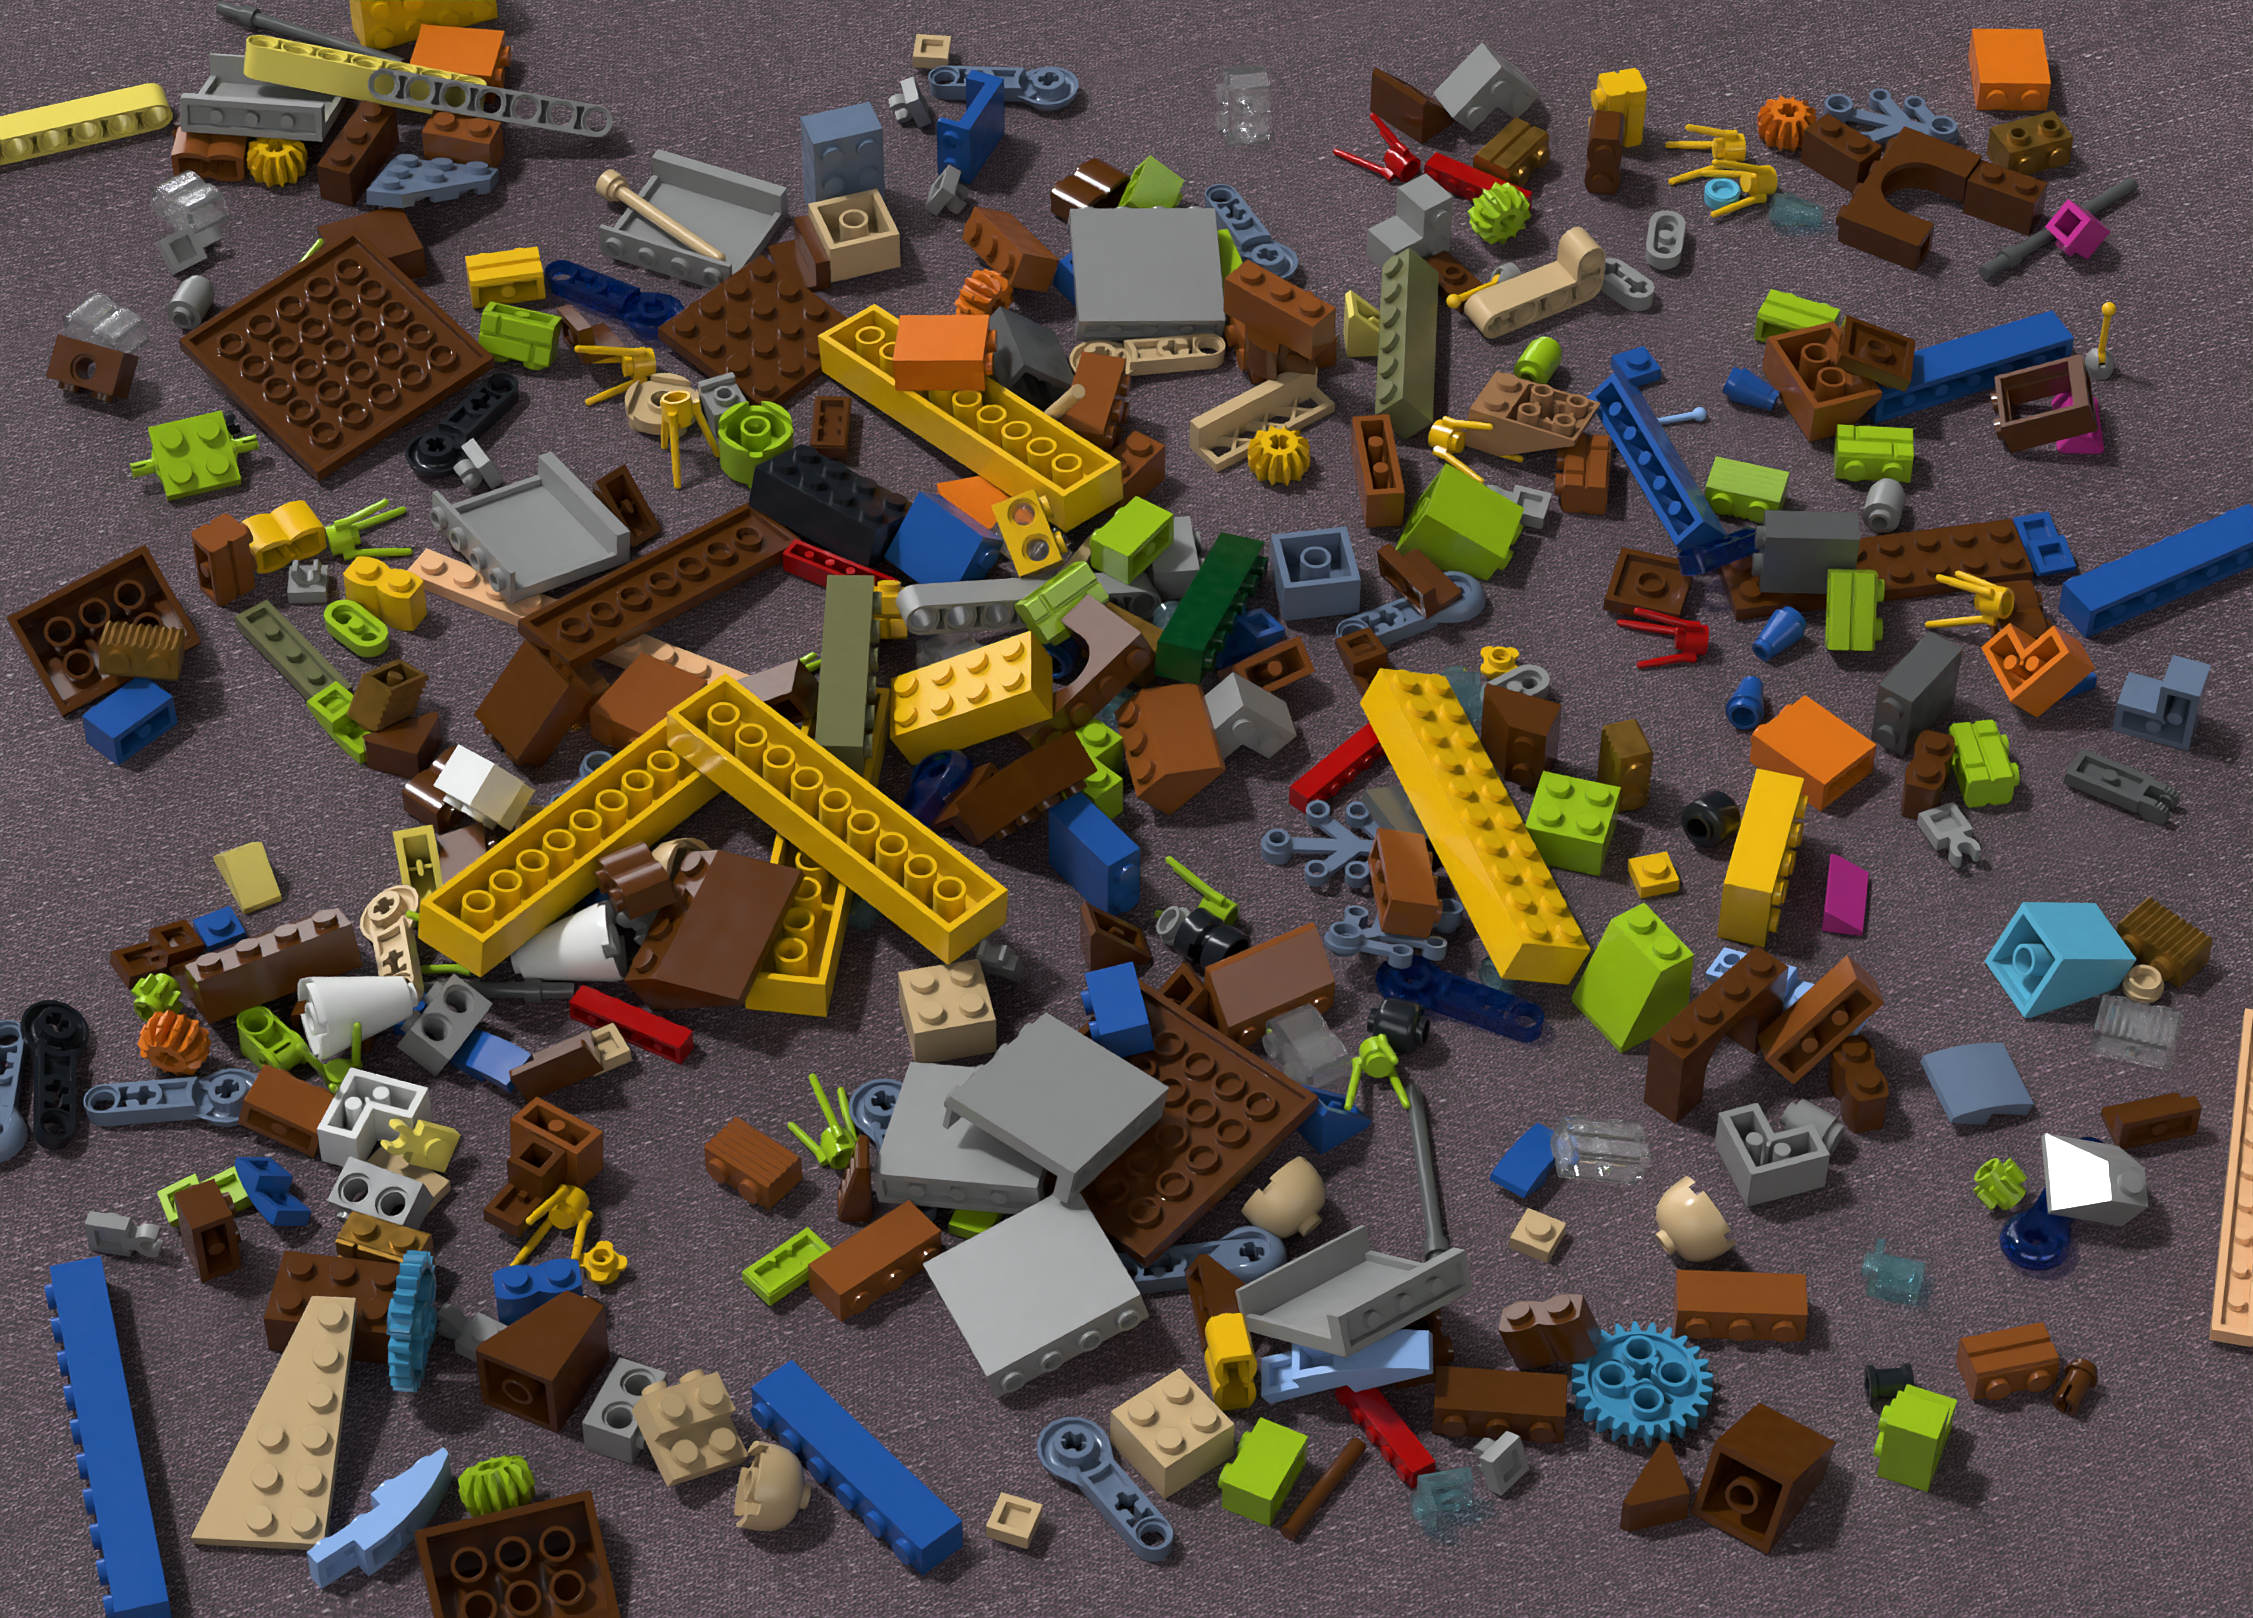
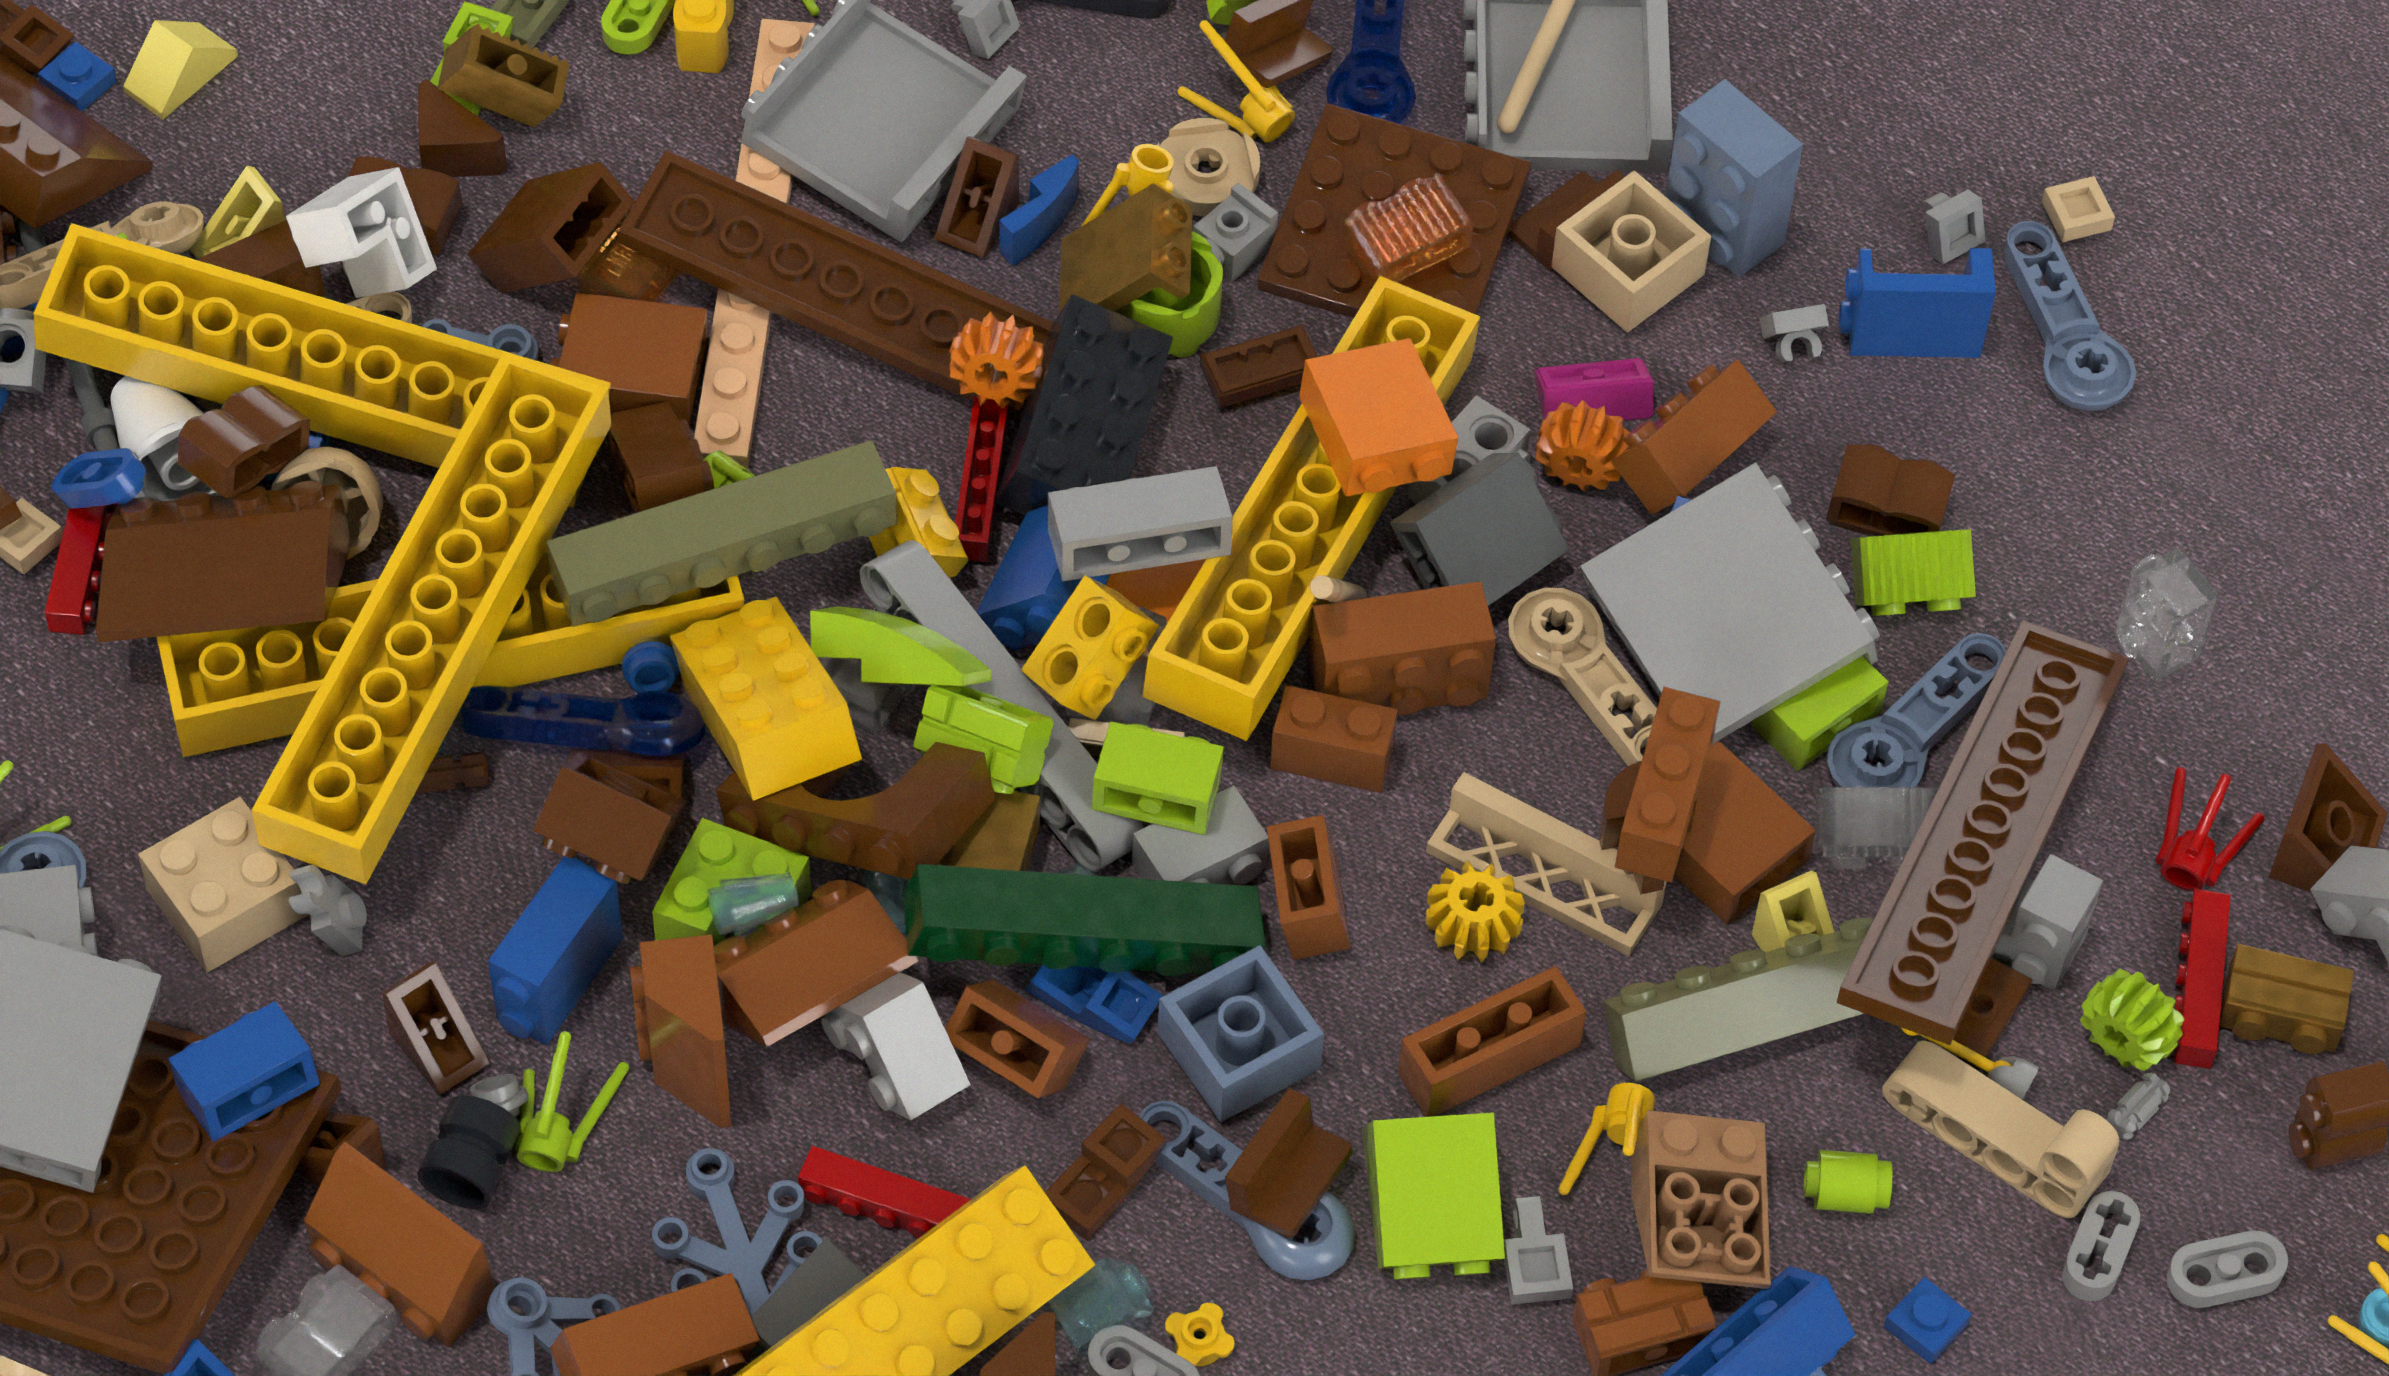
camera: 65 degrees right, 10 degrees up
none -> blue plate [52,448,146,508]
none -> blue plate [622,642,679,696]
none -> dark orange slope [630,934,732,1128]
none -> clear light blue cone [707,872,799,937]
none -> lime slope [810,606,991,686]
none -> orange gear [949,311,1044,410]
none -> blue slope [999,154,1079,266]
none -> light grey brick [1048,466,1233,582]
none -> pearl gold panel [1058,183,1192,315]
none -> dark orange brick [1267,814,1351,960]
none -> clear orange brick [1344,174,1473,288]
none -> dark pink slope [1534,358,1654,420]
none -> clear brick [1816,787,1939,869]
none -> plate [1836,620,2129,1045]
none -> light grey piece [2106,1072,2171,1140]

